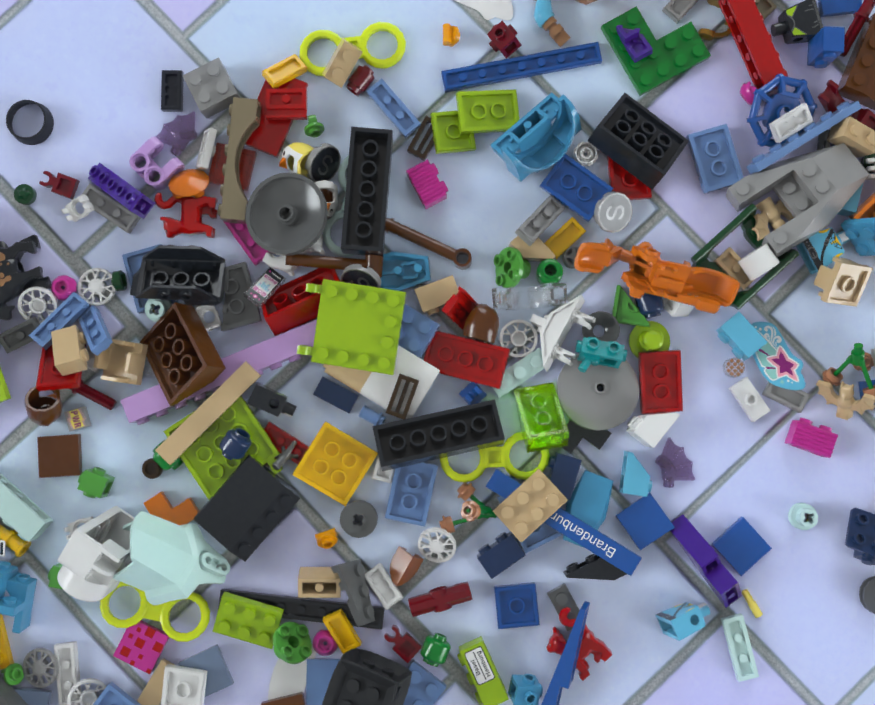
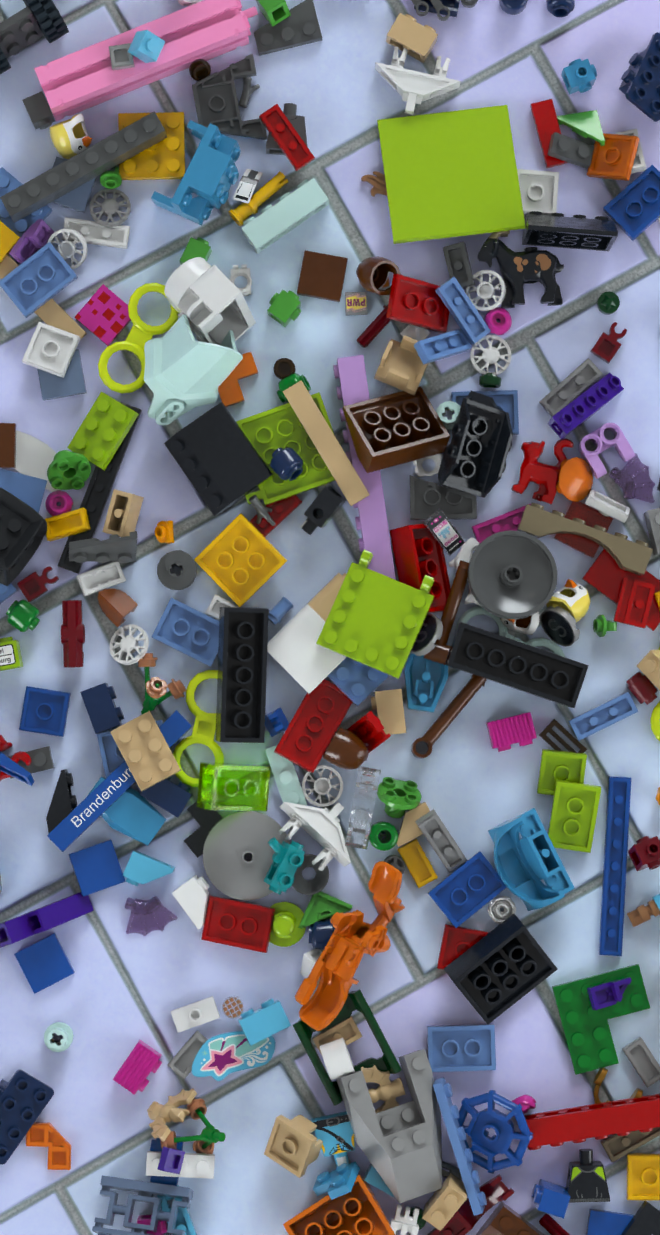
camera: 95 degrees right, 0 degrees up
tan brick [51,325,89,376] -> none
white piece [61,194,94,222] -> none
dark blue tile [313,376,359,413] -> none
dark brown tile [386,373,419,420] -> none
tile [594,191,633,233] -> none
white plate [768,103,814,143] -> none

